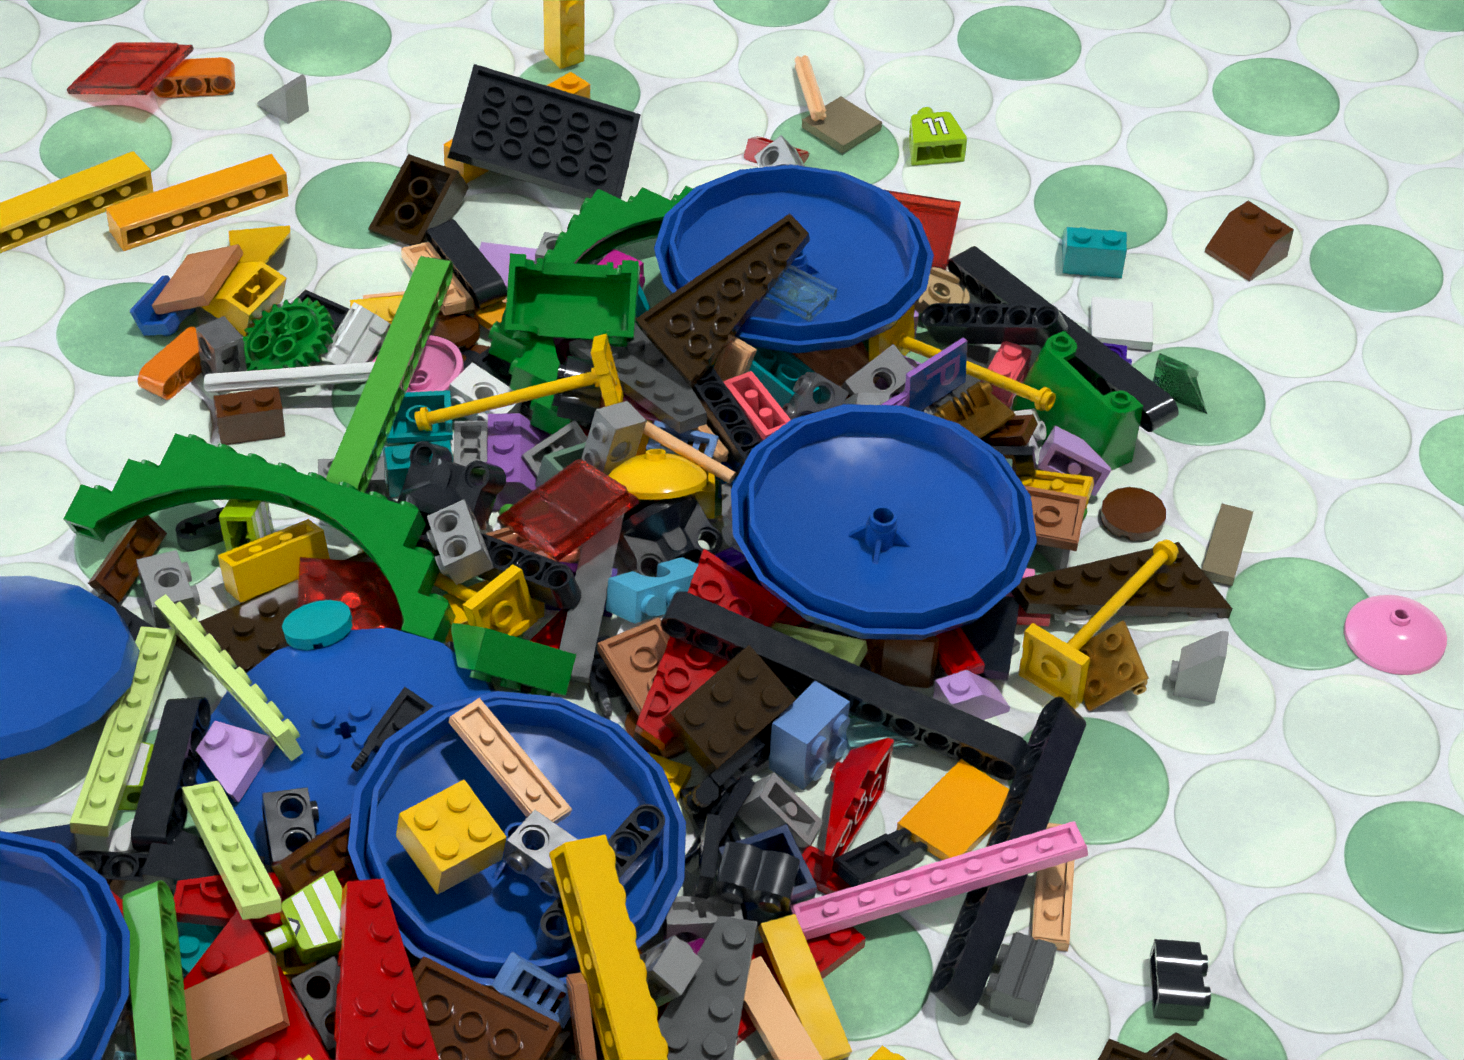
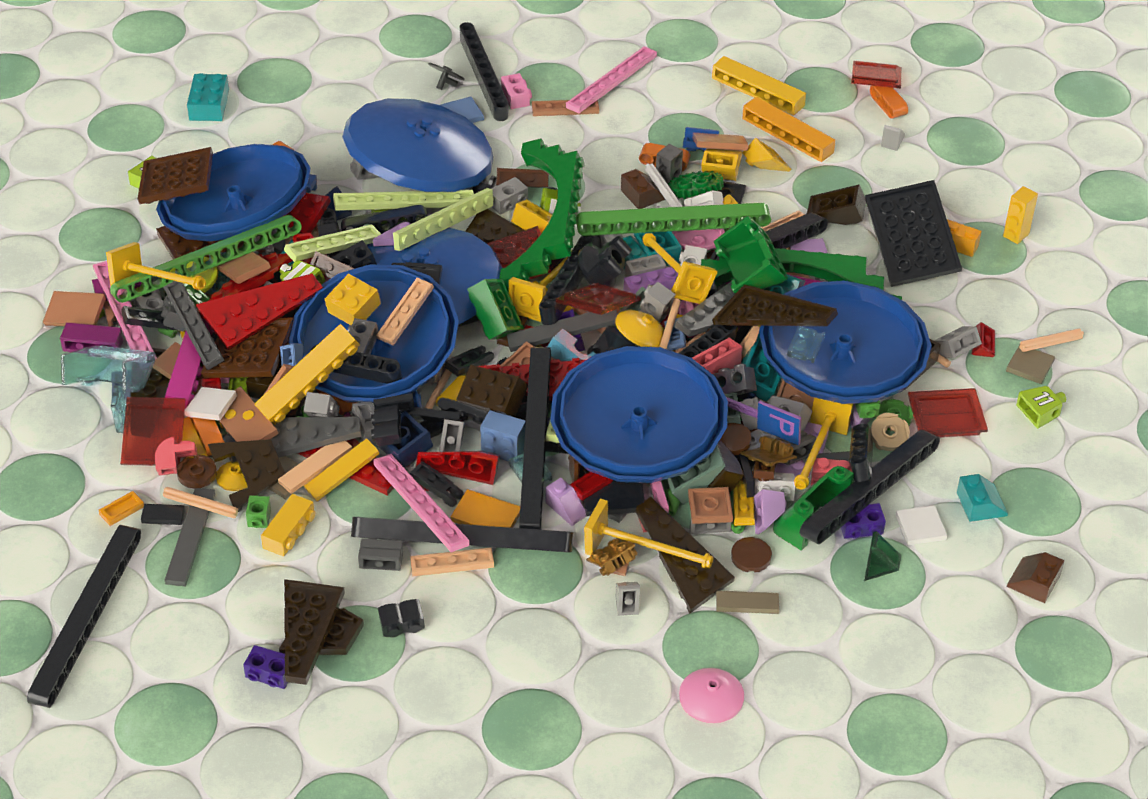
camera: 75 degrees right, 0 degrees up
teal tile [282,600,353,650] -> none
light grey brick [426,499,494,585] -> none

